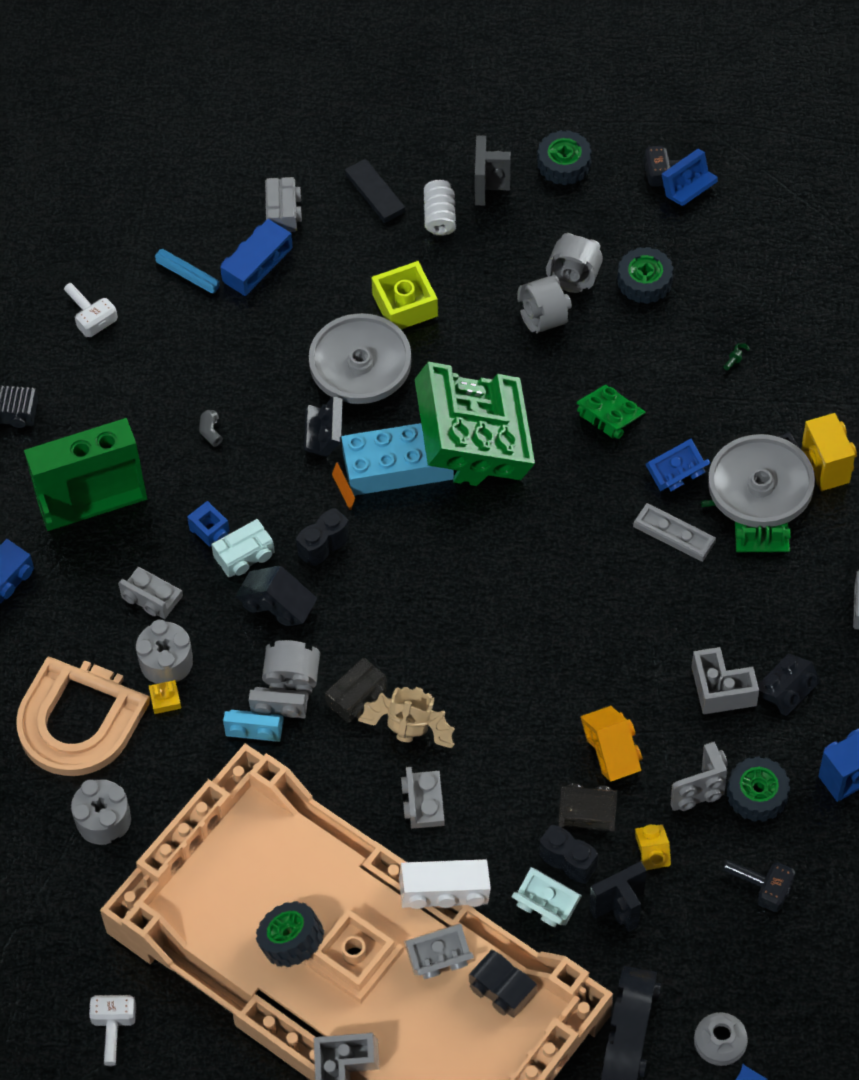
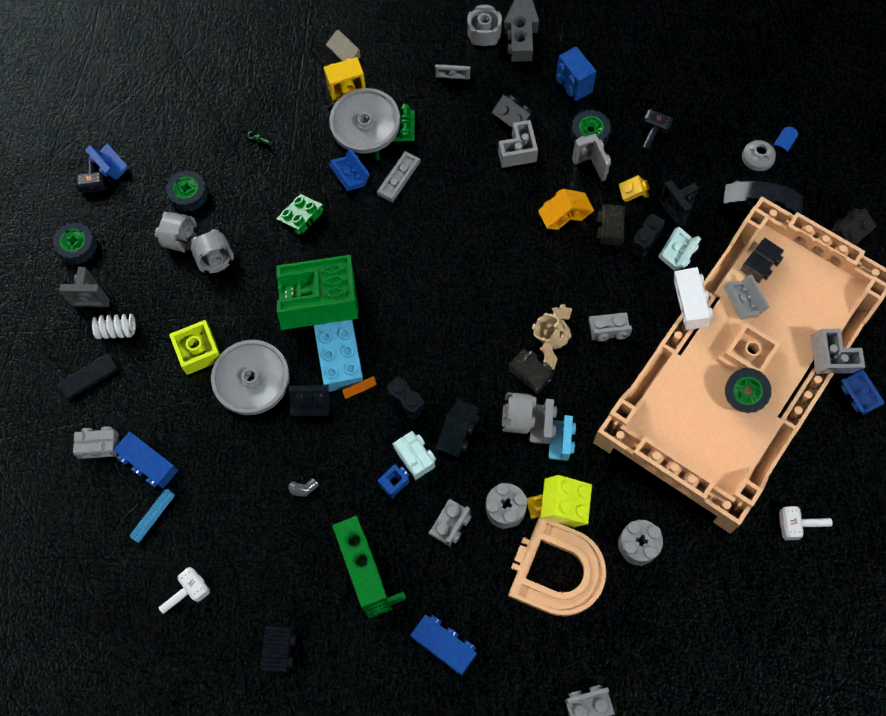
camera: 90 degrees left, 10 degrees up
none -> neon yellow brick [540,475,592,527]

